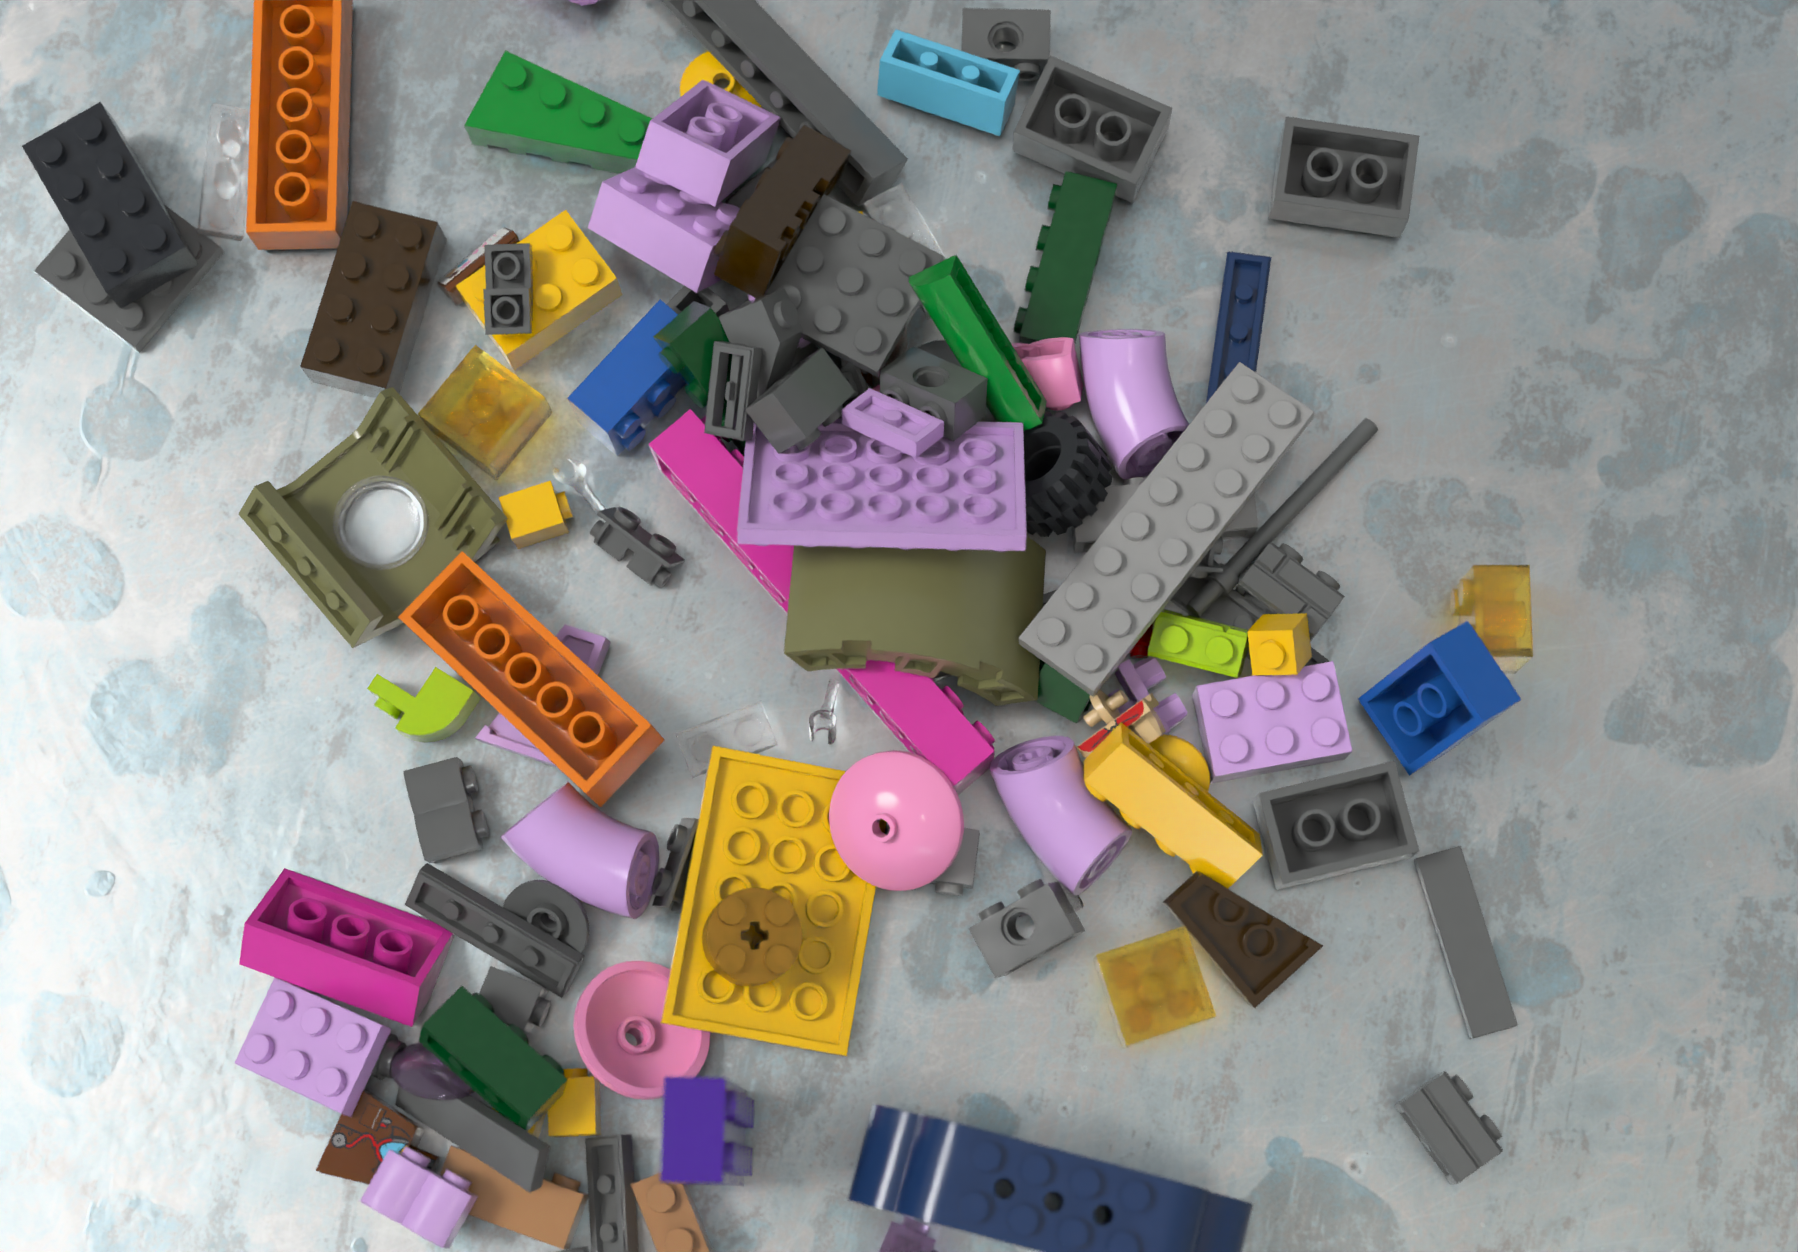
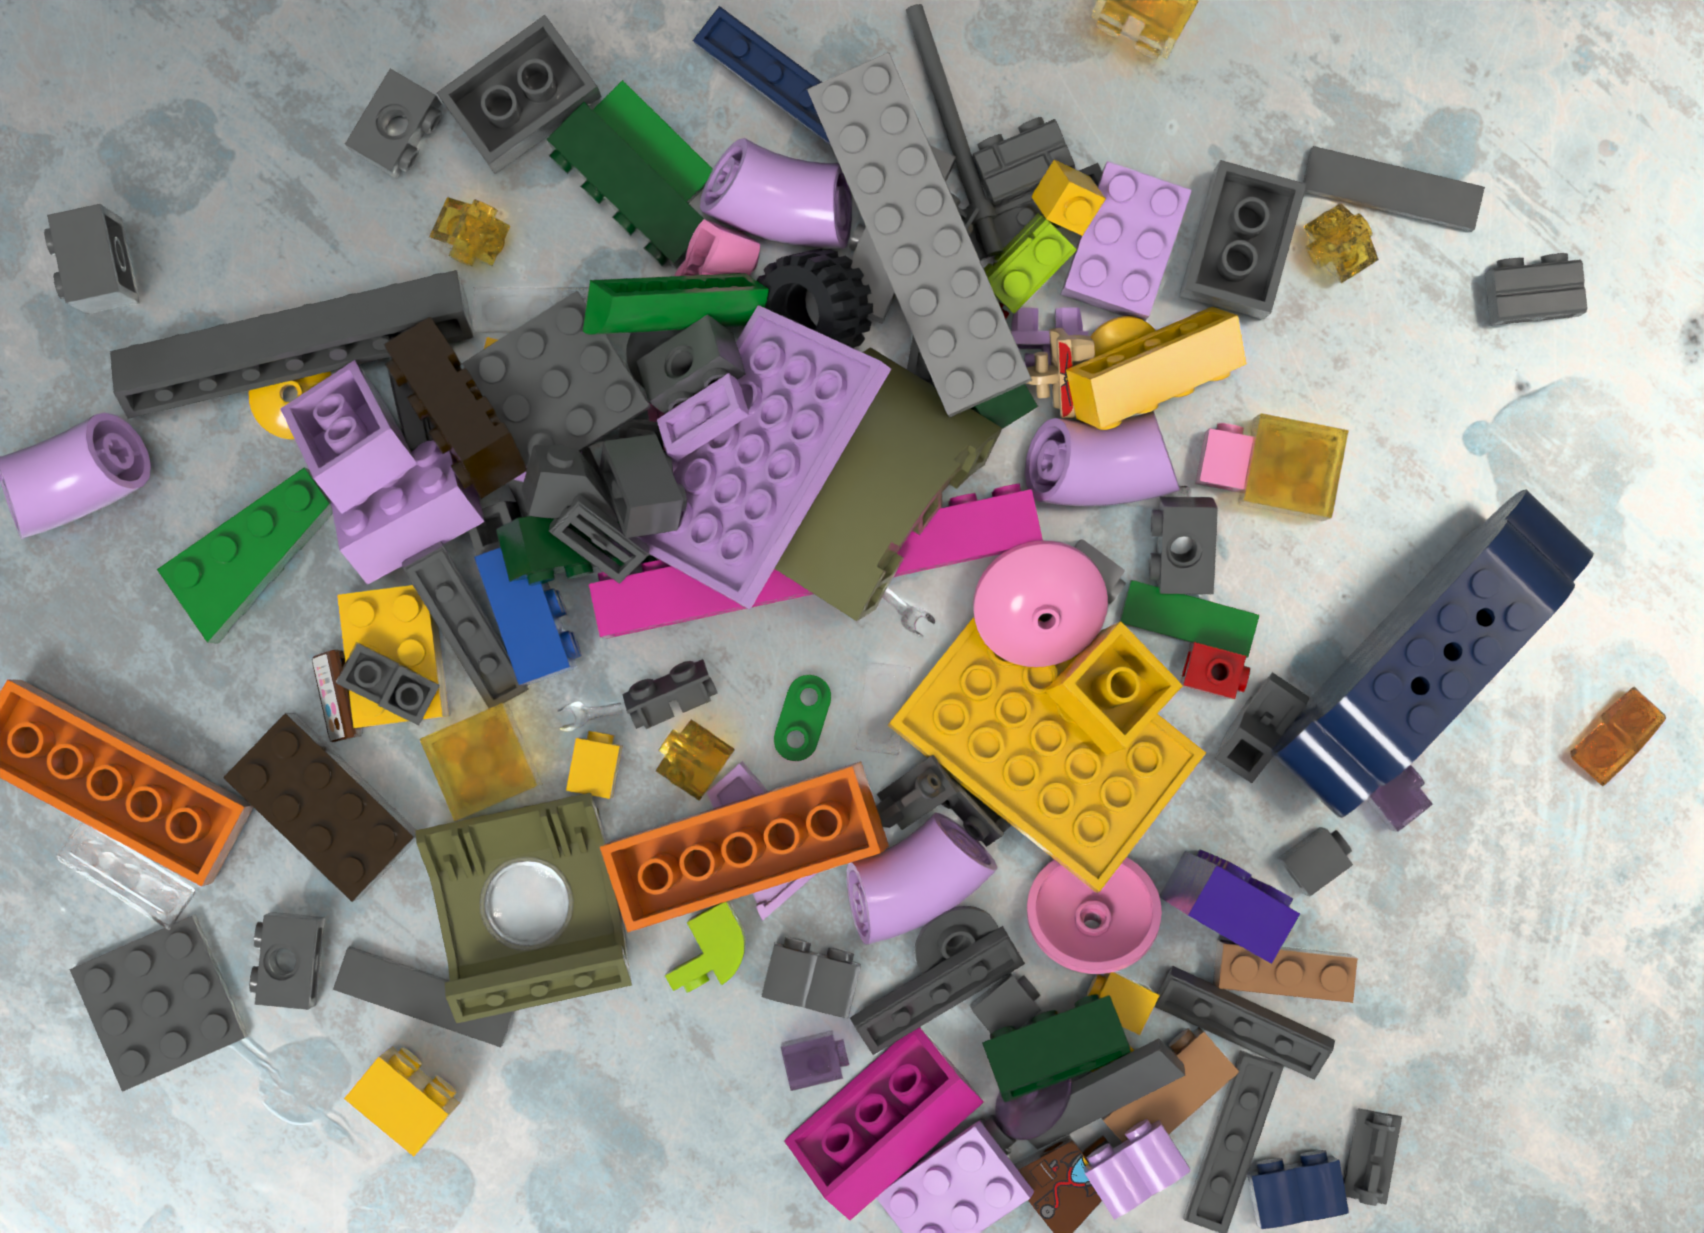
camera: 65 degrees left, 10 degrees up
black brick [22,102,198,308] -> none
pearl gold brick [702,888,802,986] -> none
medium azure brick [877,29,1020,136] -> none
dark brown wing [1163,871,1323,1008] -> none
blue brick [1358,621,1522,776] -> none
none -> dark grey brick [249,912,325,1010]
none -> dark grey tile [333,946,514,1048]
none -> yellow brick [344,1046,460,1157]
none -> dark grey tile [402,541,529,710]
none -> clear yellow brick [429,197,511,267]
none -> green tile [593,80,713,204]
none -> clear yellow brick [656,719,735,801]
none -> green plate [774,675,831,761]
none -> clear purple brick [780,1030,850,1091]
none -> dark grey hinge [876,755,959,830]
none -> yellow brick [1045,621,1183,755]
none -> green tile [1119,580,1260,658]
none -> red brick [1180,642,1250,699]
none -> bright pink brick [1195,423,1254,492]
none -> dark grey brick [1215,672,1309,783]
none -> dark grey brick [1278,827,1353,896]
none -> clear yellow brick [1304,203,1379,284]

